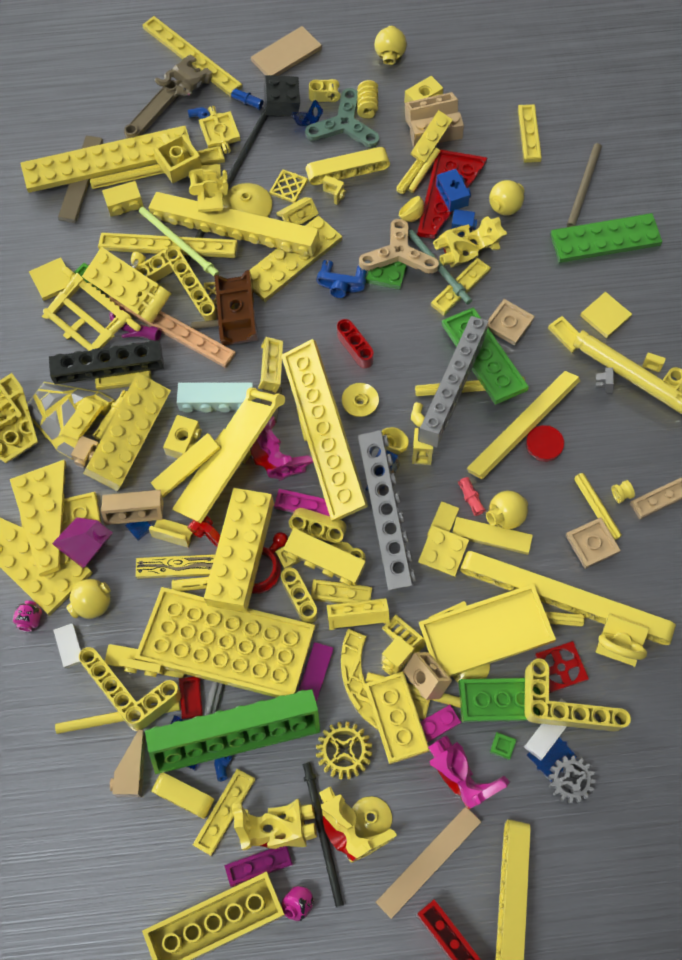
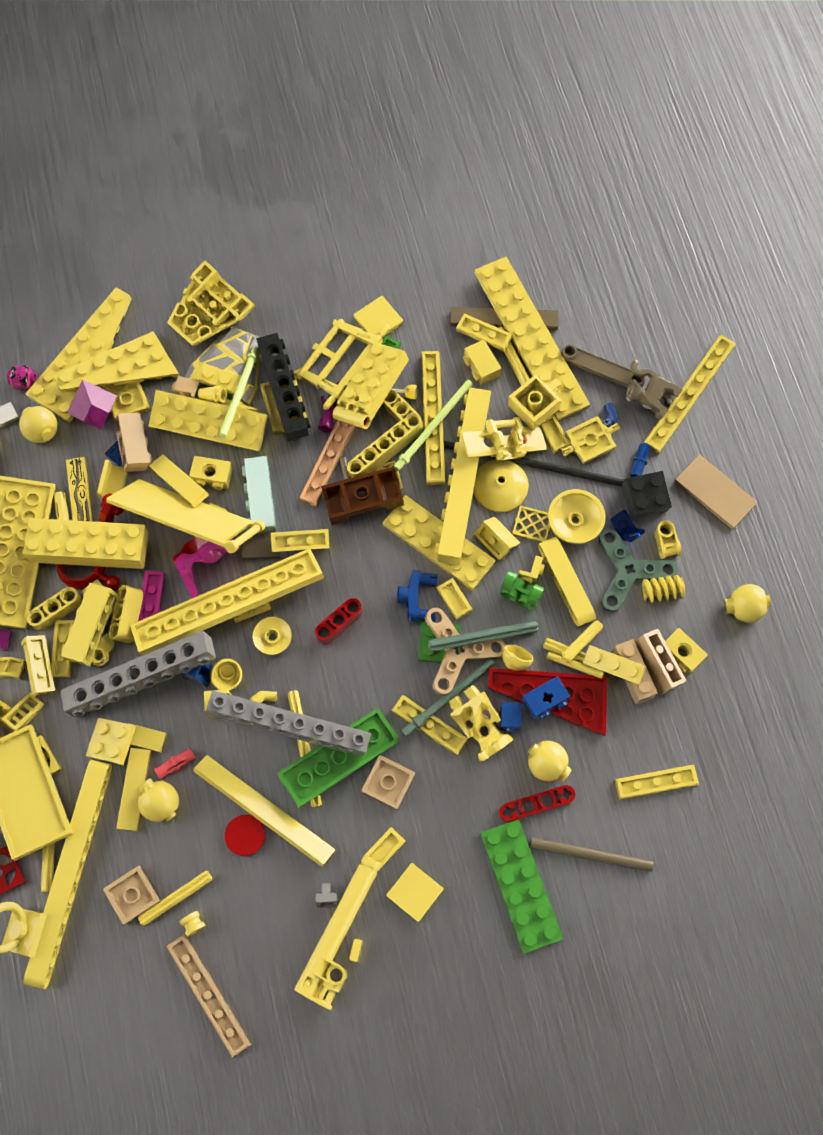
camera: 80 degrees right, 5 degrees up
none -> light yellow cone [198,386,227,404]
none -> yellowish green bar [219,347,259,439]
none -> sand green axle [428,621,538,652]
none -> light yellow tile [436,578,473,621]
none -> light yellow tile [456,314,513,352]
none -> red beam [499,785,576,822]
none -> bright green piece [500,571,545,611]
none -> light yellow dish [548,489,606,544]
none -> light yellow axle [561,620,603,663]

